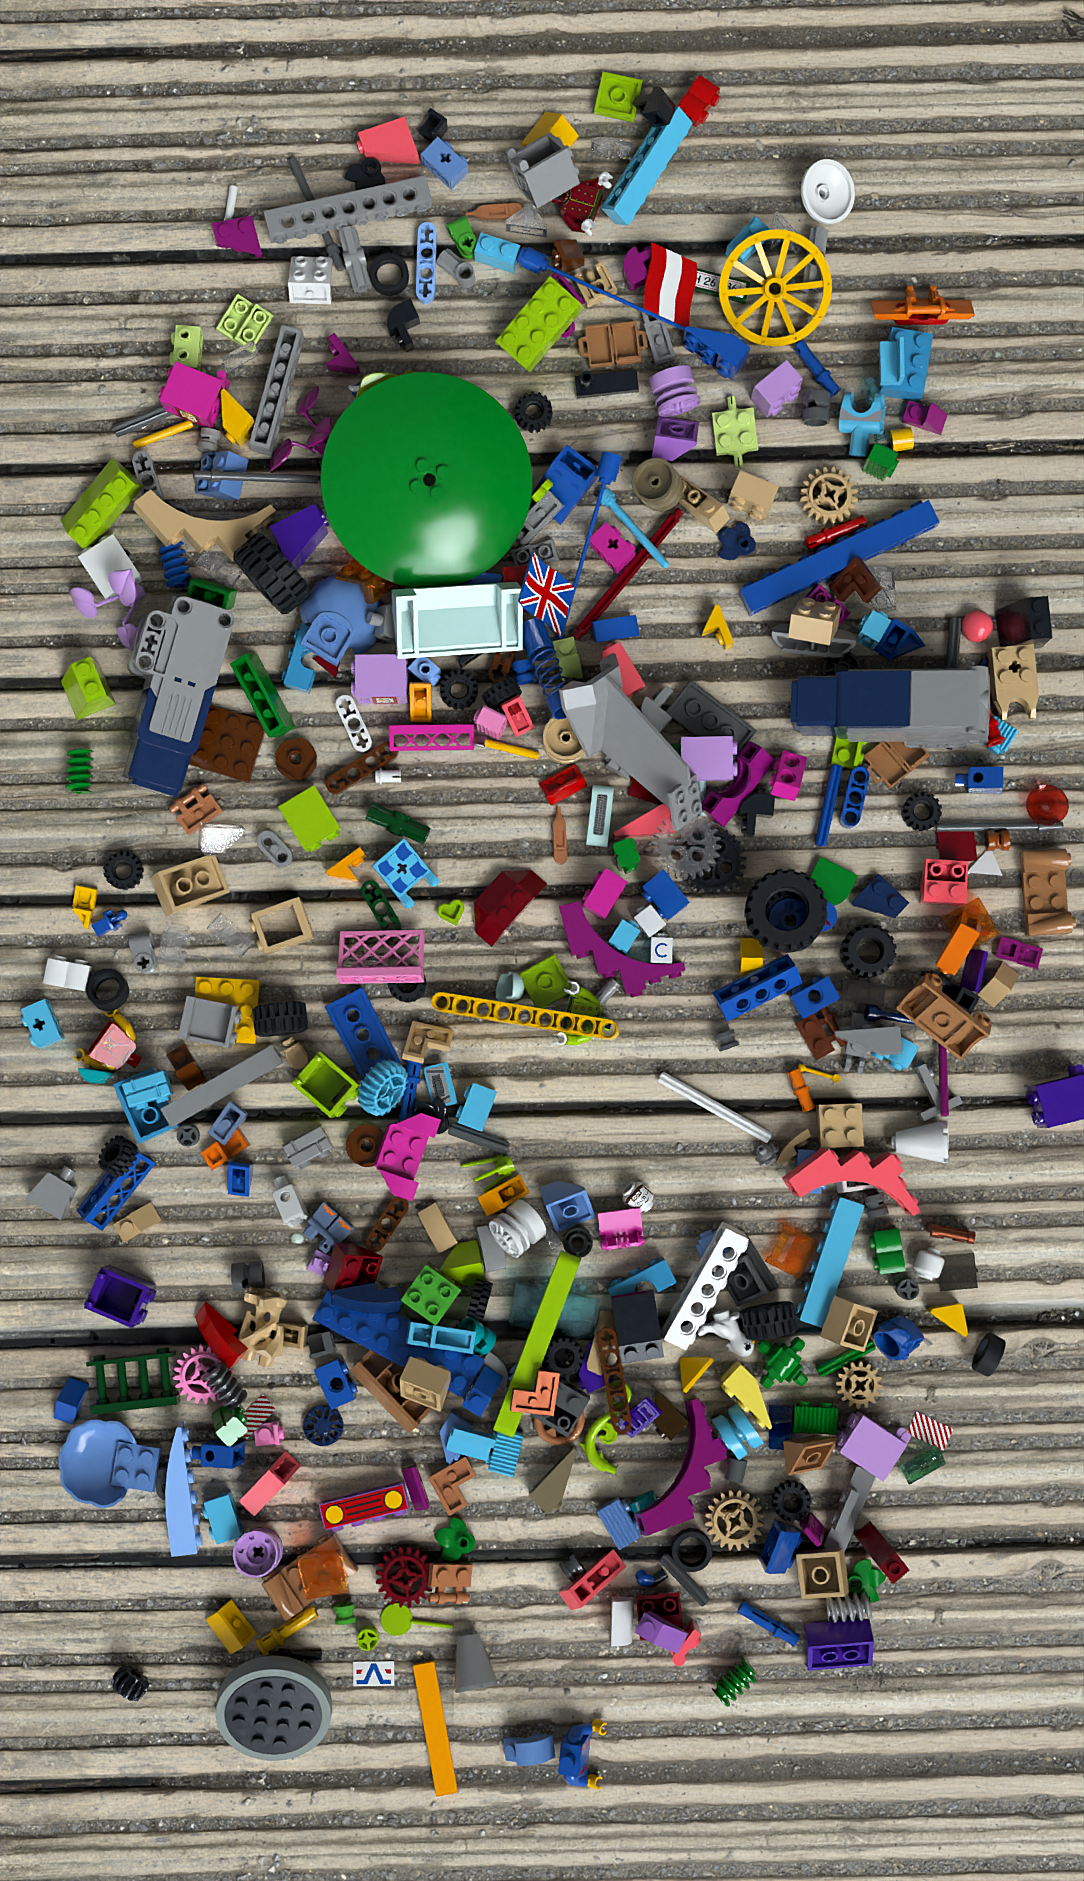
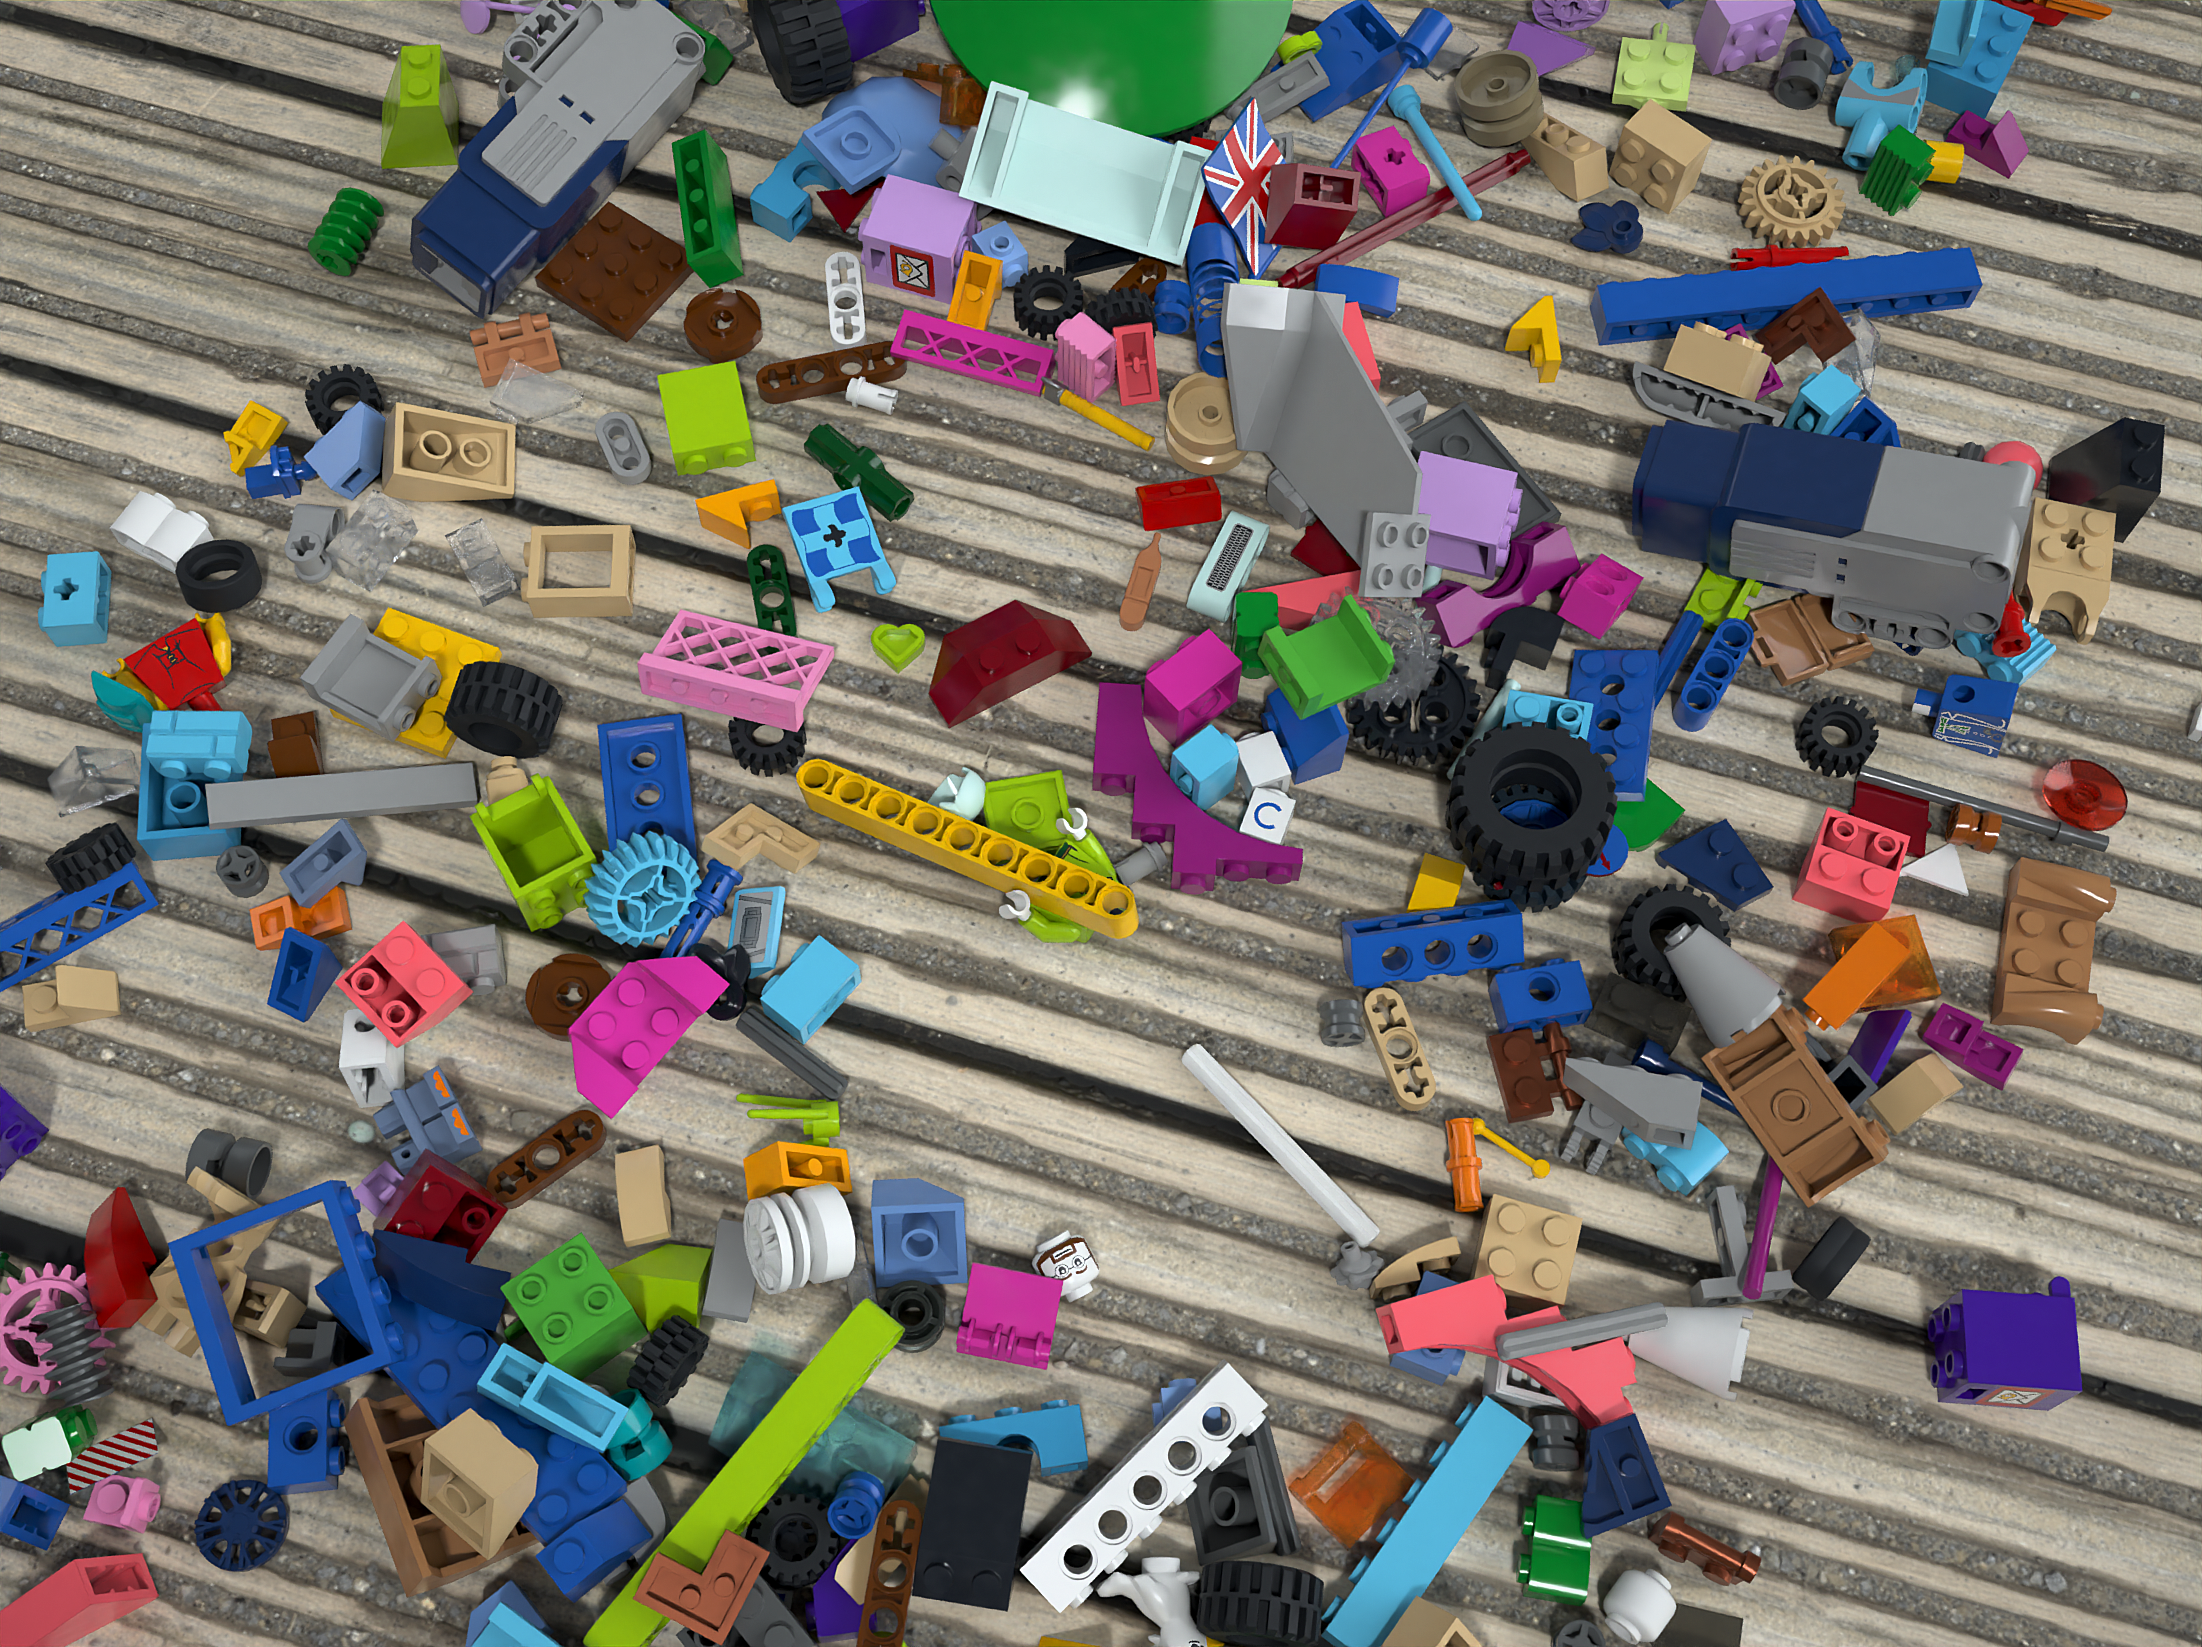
camera: 15 degrees right, 20 degrees down
none -> clear slope [48,746,140,818]
none -> blue window [168,1180,406,1426]
none -> medium blue slope [304,400,385,501]
none -> coral slope [334,920,473,1048]
none -> blue wheel [827,1471,885,1539]
none -> bright green panel [1257,594,1395,720]
none -> dark red slope [1264,163,1361,251]
none -> tan beam [1363,987,1436,1111]
none -> light aqua bar [1447,679,1521,780]
none -> light grey axle [1495,1302,1668,1361]
none -> medium azure slope [1502,690,1594,741]
none -> blue plate [1569,650,1660,802]
none -> dark blue wing [1580,1412,1672,1539]
none -> light grey cone [1664,923,1786,1049]
none -> black tyre [1792,1216,1871,1302]

